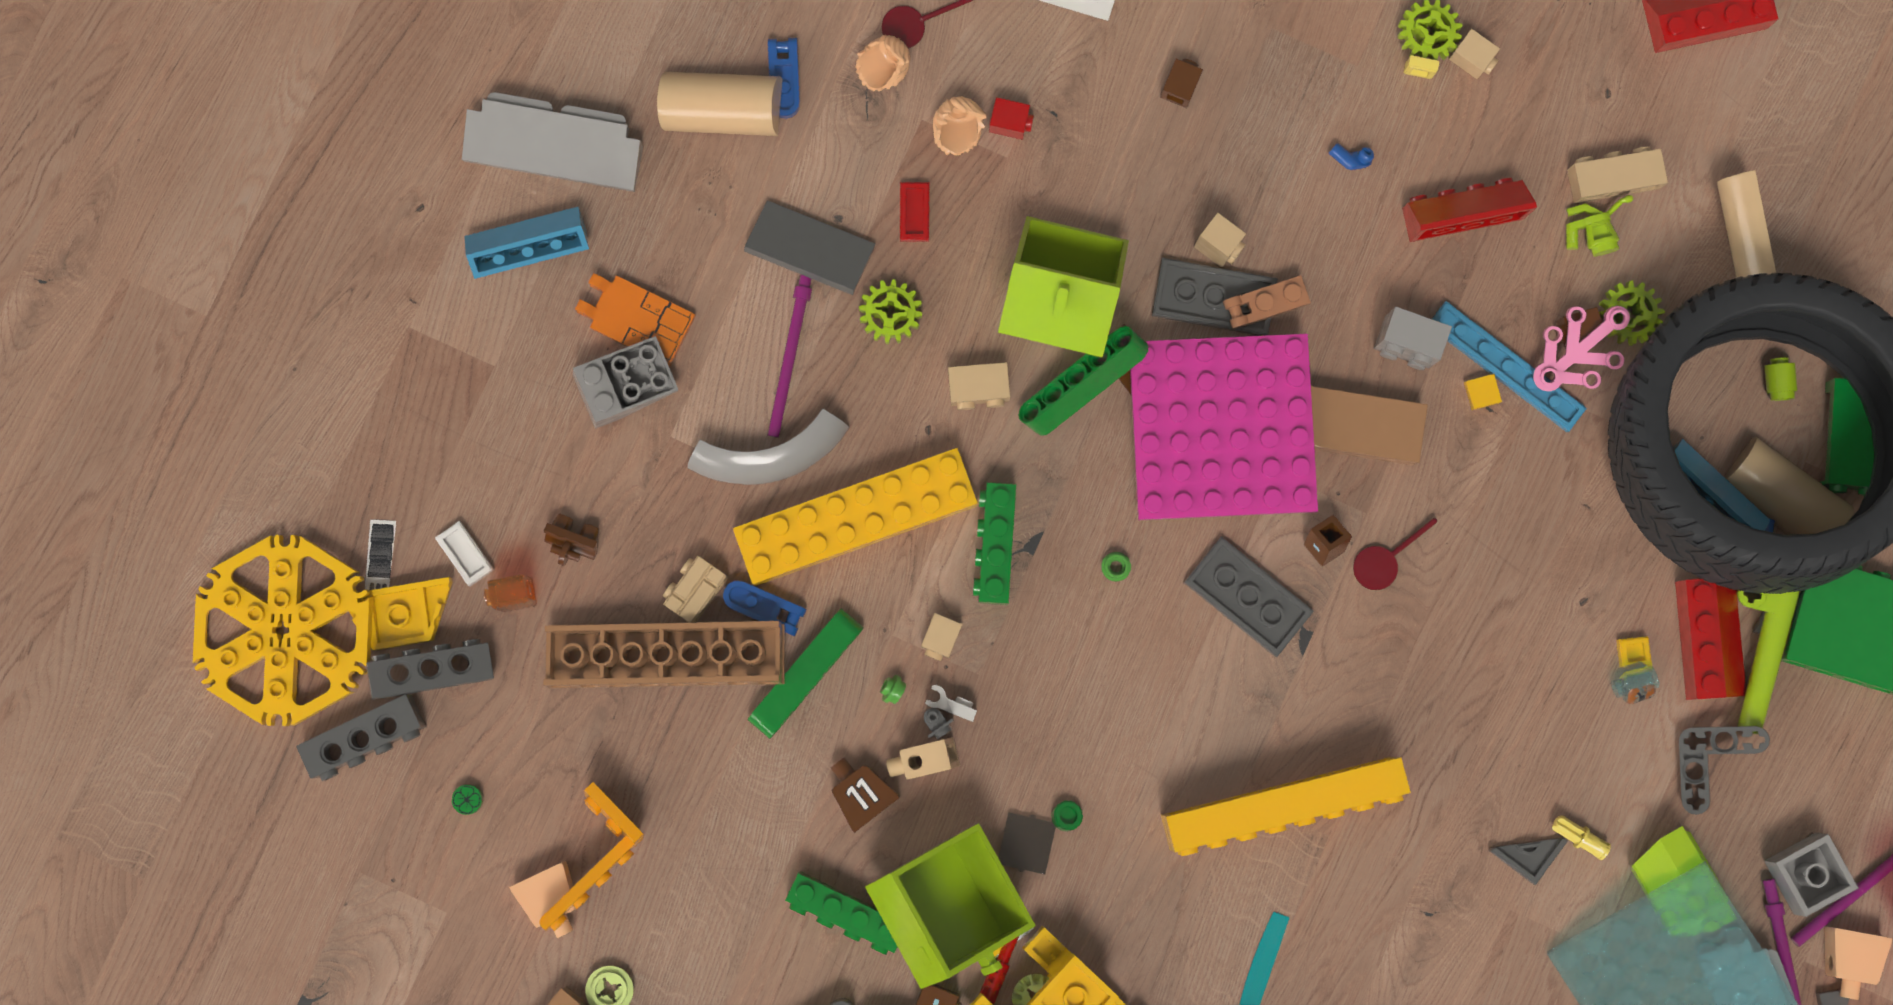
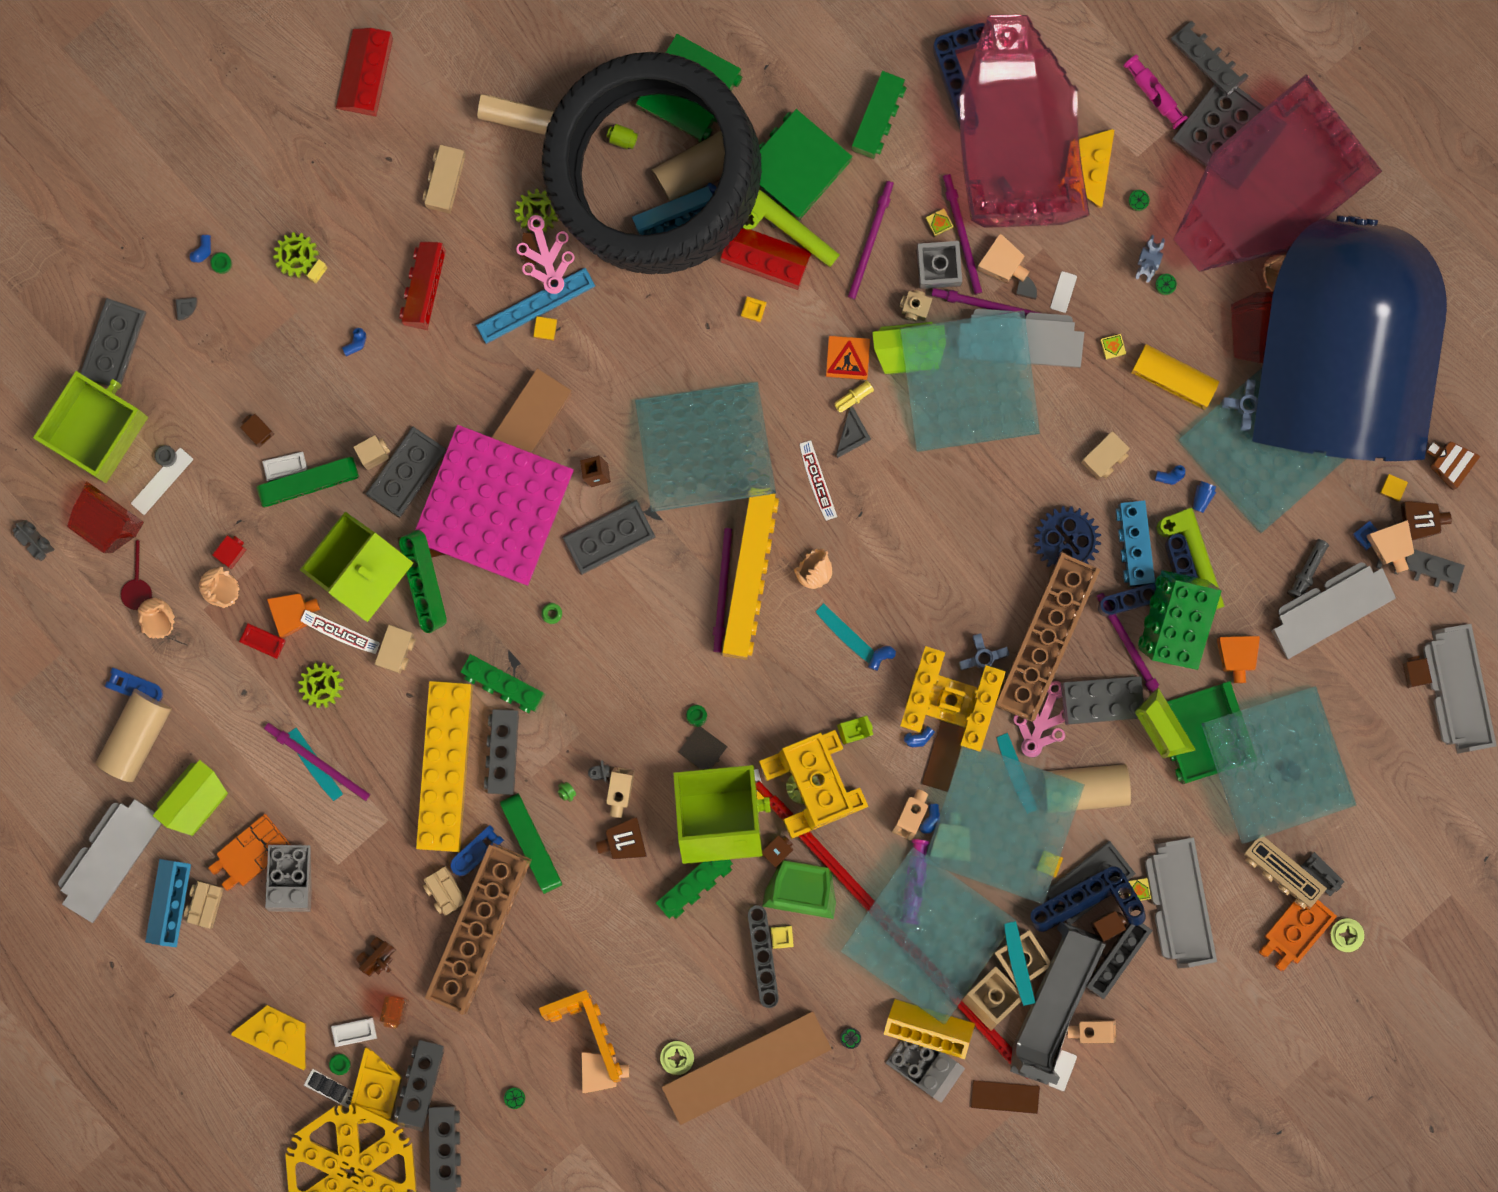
camera: 65 degrees left, 0 degrees up
light grey brick [688,409,849,485] -> none
dark grey tile [744,200,875,295] -> none
tan brick [921,613,962,661] -> none
white plate [925,685,977,722] -> none
nougat plate [1223,275,1311,329] -> none
dark red piece [1353,518,1437,590] -> none
light grey brick [1374,306,1452,370] -> none
tan brick [1449,29,1500,79] -> none
lime piece [1566,195,1634,257] -> none
clear light blue head [1611,661,1659,704] -> none
dark grey beam [1679,726,1770,815] -> none
none -> lime helmet [153,760,228,836]
none -> tan brick [184,881,224,929]
none -> yellow wing [231,1005,306,1070]
none -> green beam [256,457,359,507]
none -> white tile [262,452,308,482]
none -> orange torso [267,594,321,638]
none -> teal sticker [288,727,343,801]
none -> sticker [301,610,380,654]
none -> green tile [329,1054,351,1075]
none -> dark grey brick [484,709,519,795]
none -> clear light blue plate [635,382,776,512]
none -> magenta bar [712,528,733,653]
none -> light nougat hair [794,549,832,589]
none -> sticker [800,440,837,521]
none -> orange piece [826,336,870,380]
none -> magenta bar [848,181,894,300]
none -> tan brick [899,290,933,321]
none -> tile [925,209,953,237]

